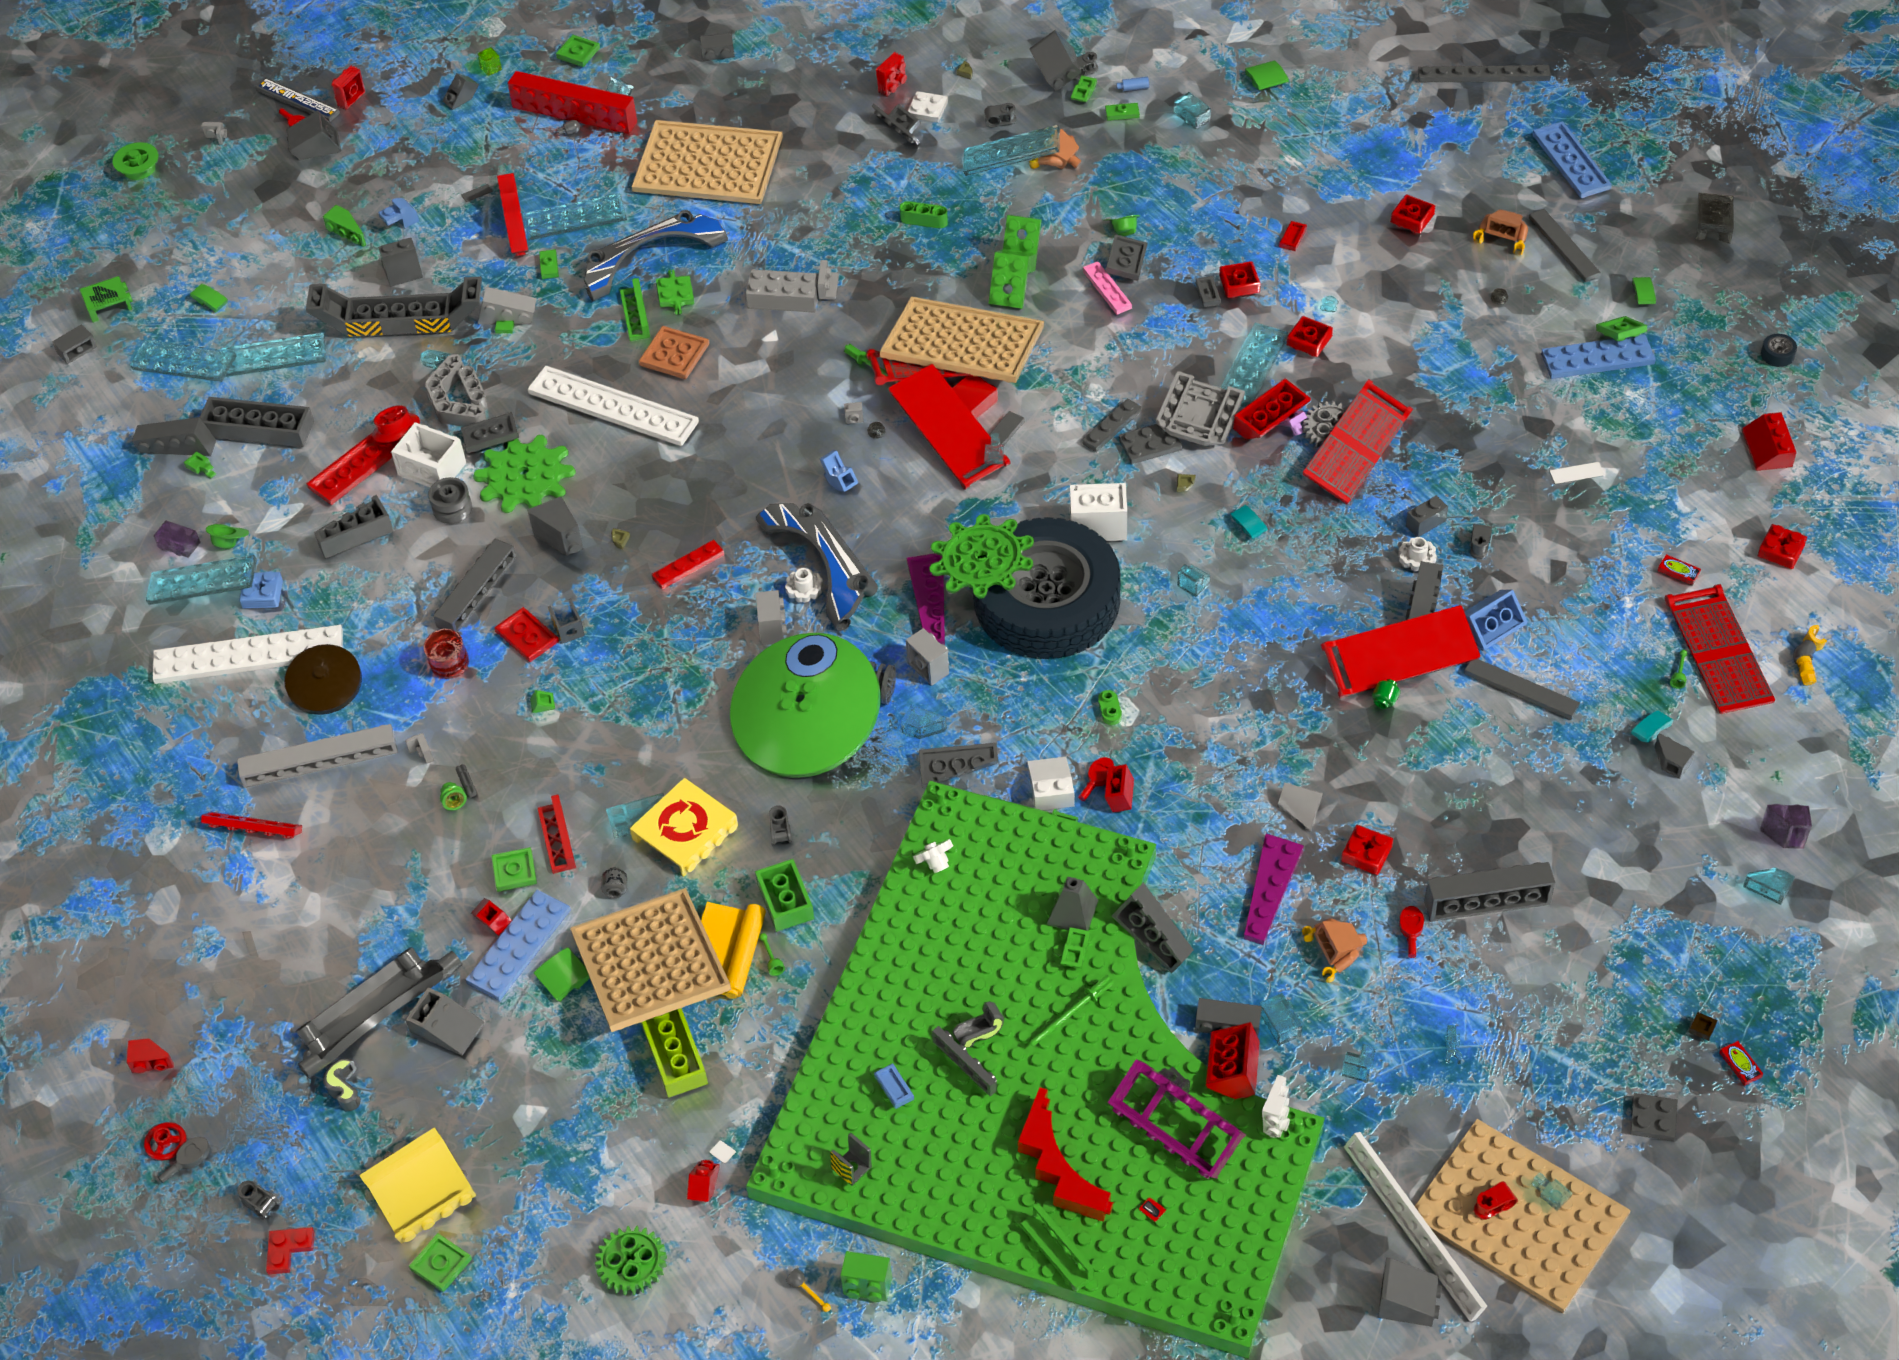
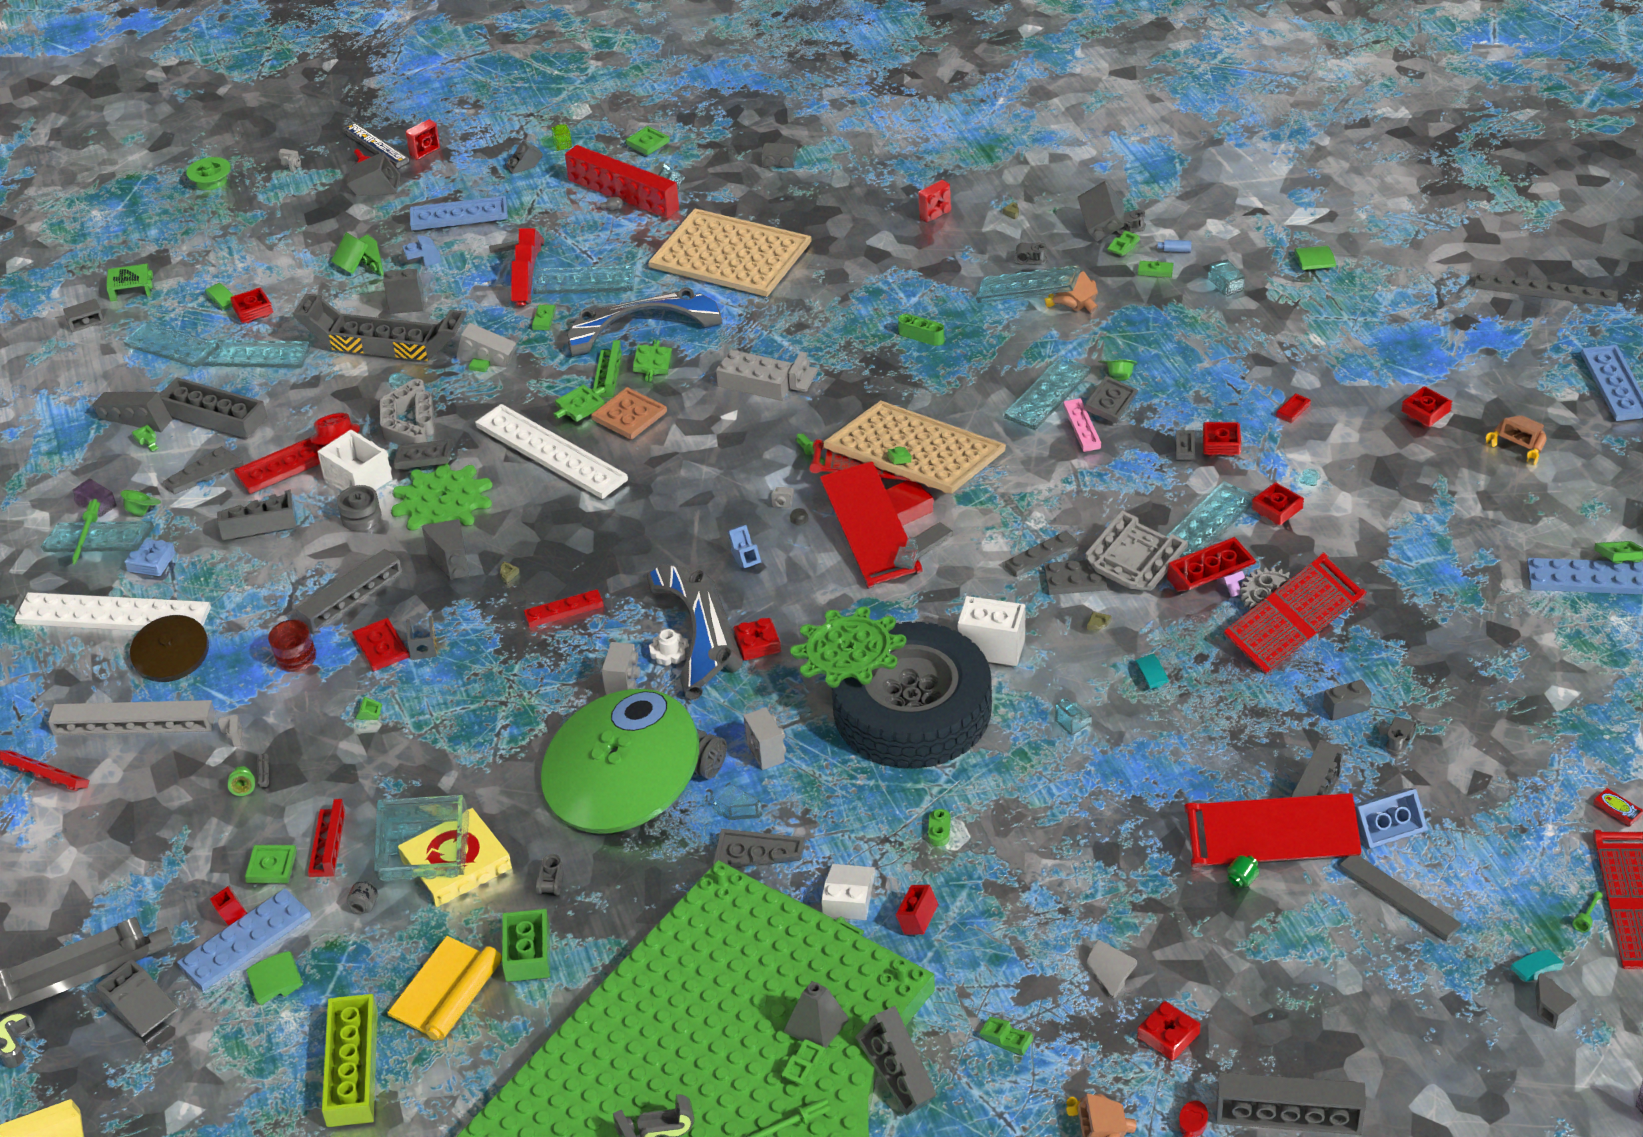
camera: 15 degrees right, 10 degrees down
tan plate [570,888,732,1032] -> none
bright green hinge [759,933,785,976] -> none
dark grey bracket [872,104,921,145] -> none
magenta wing [907,553,945,645] -> none
white plate [908,91,948,123] -> none
white plant [913,839,953,873] -> none
bright green bracket [989,215,1042,309] -> none
red piece [1078,757,1114,801] -> none
magenta wing [1244,833,1304,945] -> none
white plant [1398,537,1437,572] -> none
clear smoke plate [1491,288,1508,304] -> none
dark grey tile [1529,209,1601,282] -> none
white sticker [1549,462,1604,484] -> none
none -> bright green piece [72,499,101,565]
none -> dark grey wing [163,446,244,494]
none -> red brick [230,287,273,323]
none -> bright green slope [331,232,368,274]
none -> clear light blue windscreen [374,795,469,881]
none -> medium blue plate [410,196,508,231]
none -> bright green plate [553,384,606,422]
none -> red brick [733,618,781,661]
none -> bright green plate [887,447,912,464]
none -> bright green slope [979,1017,1033,1056]
none -> clear light blue plate [1004,356,1091,430]

